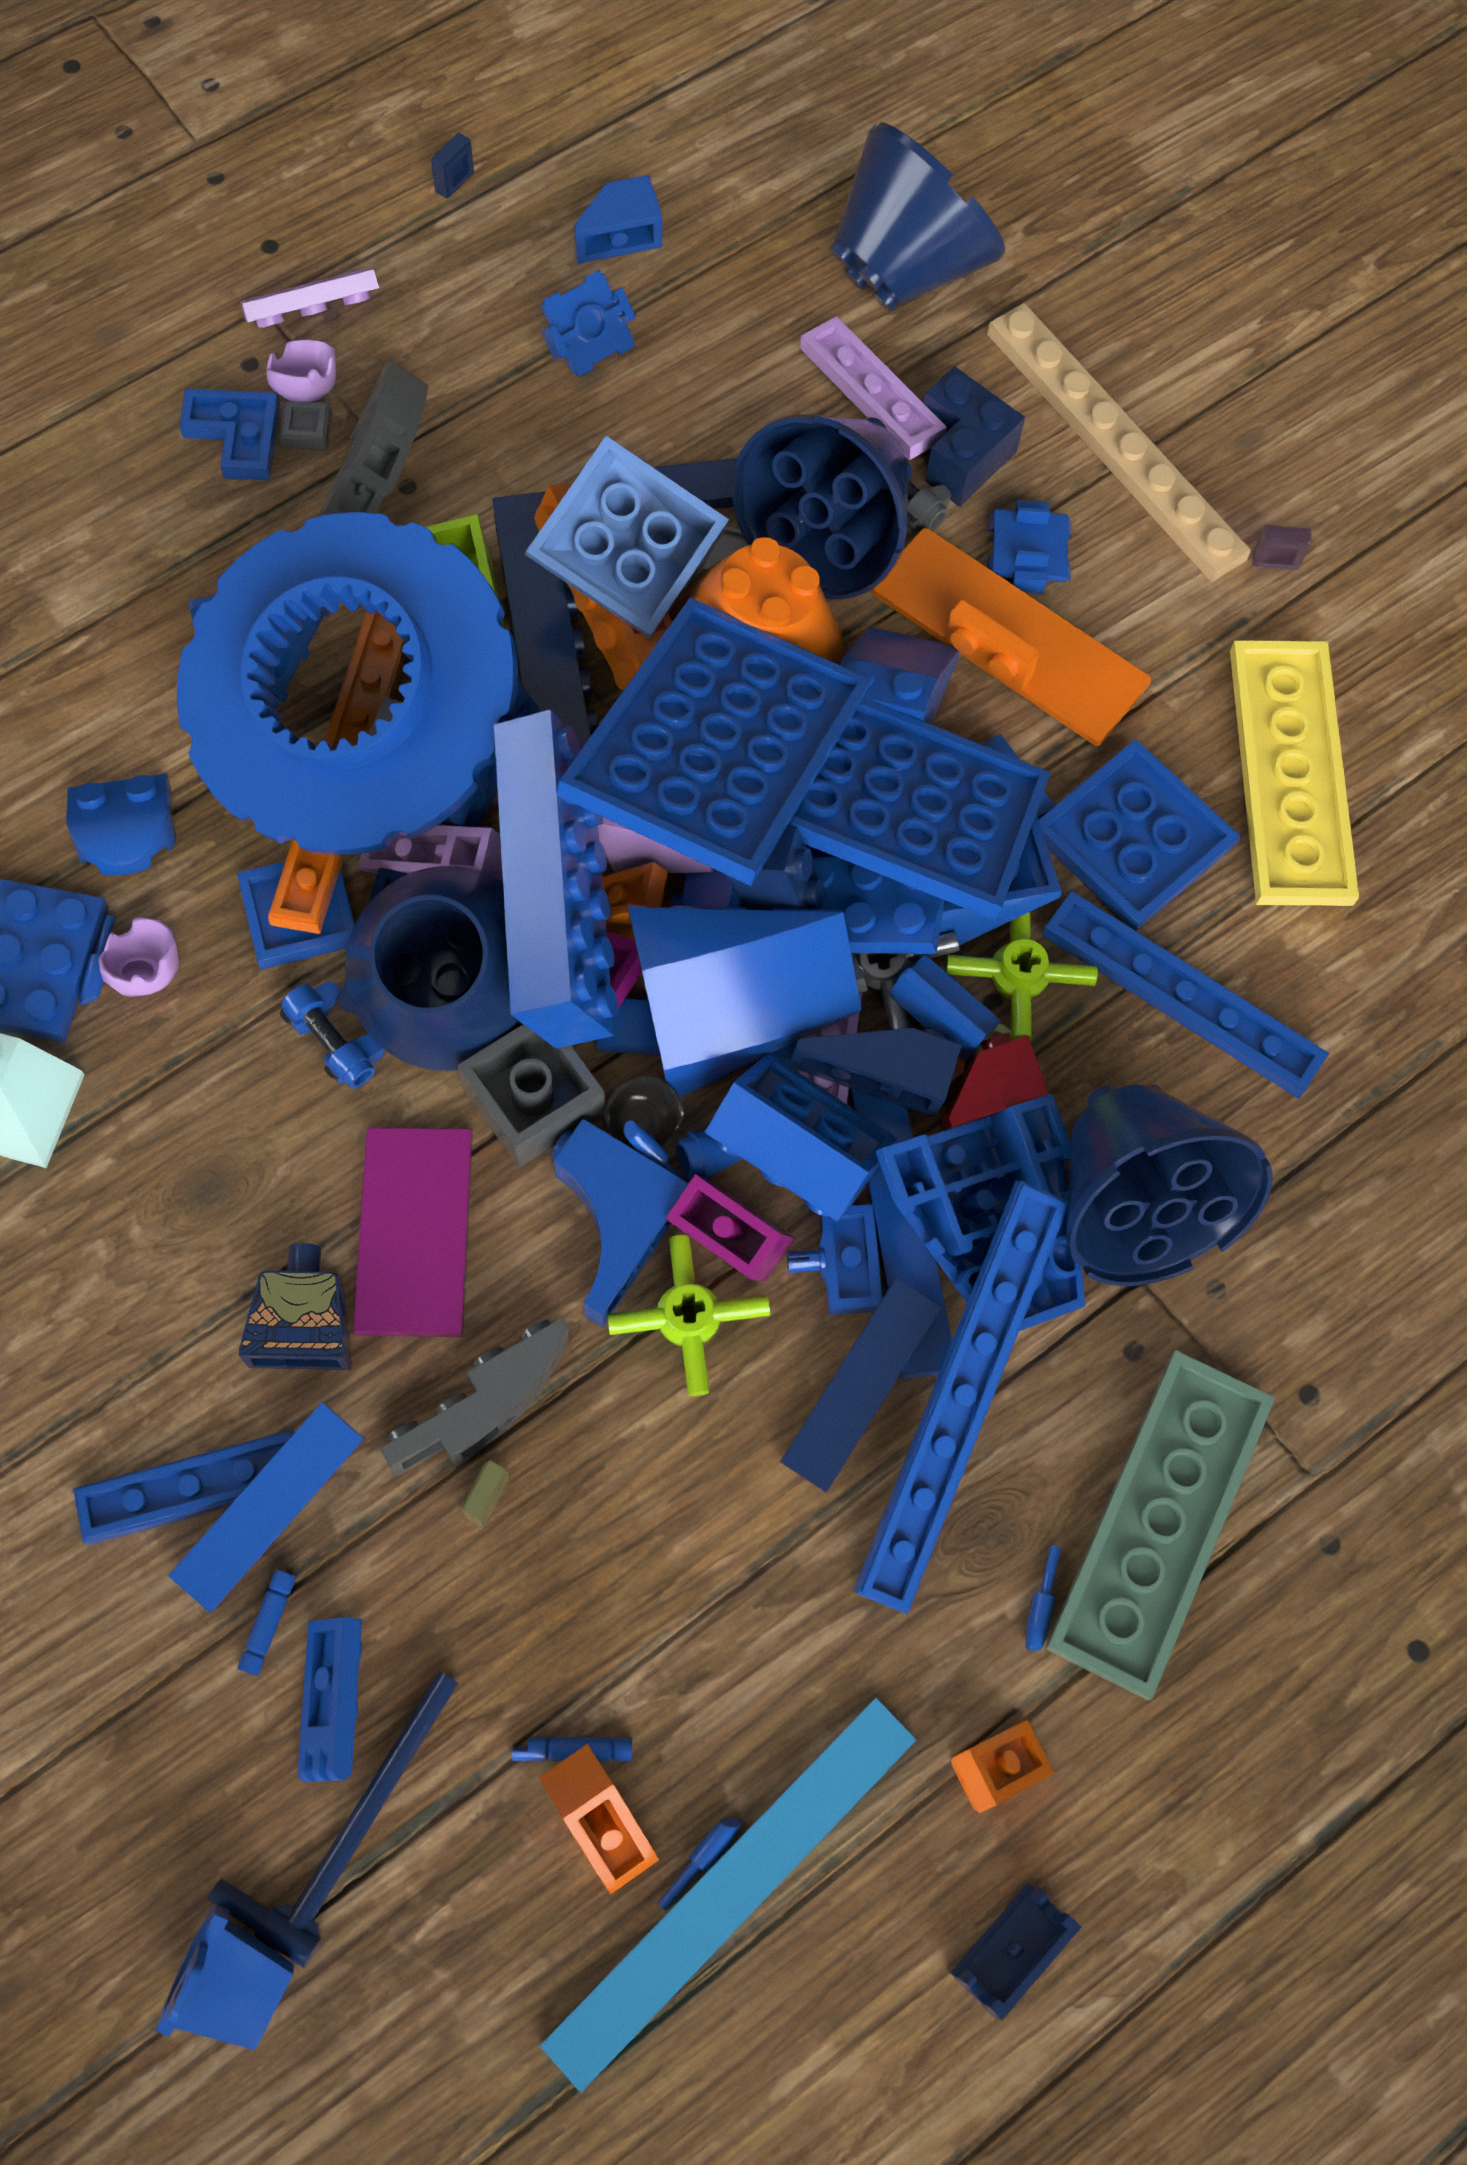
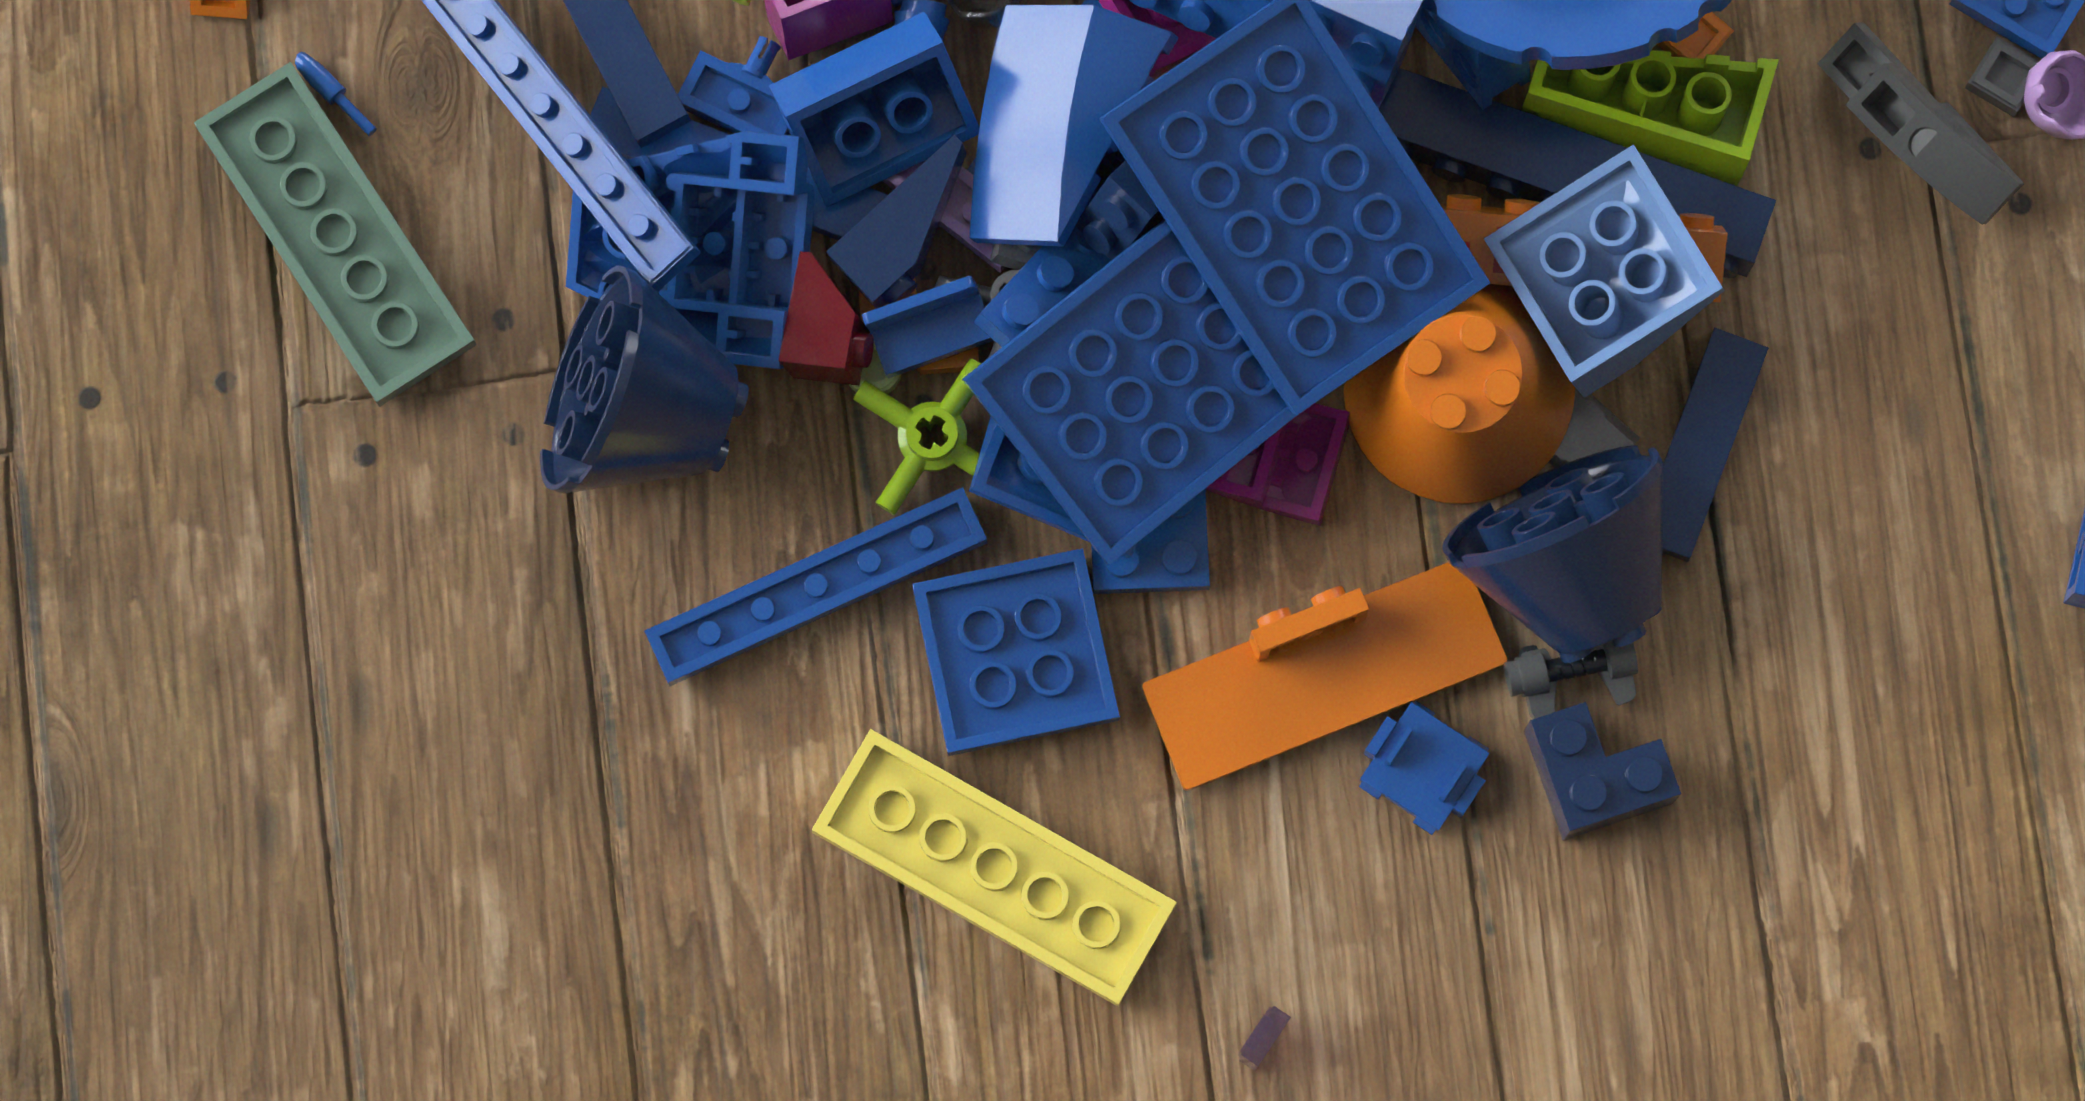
camera: 125 degrees right, 10 degrees up
blue piece [540,270,636,377] -> none
lavender plate [800,316,947,460] -> none
dark blue cone [829,122,1006,312] -> none
blue slope [840,627,960,725] -> none
tan plate [987,303,1251,582] -> none

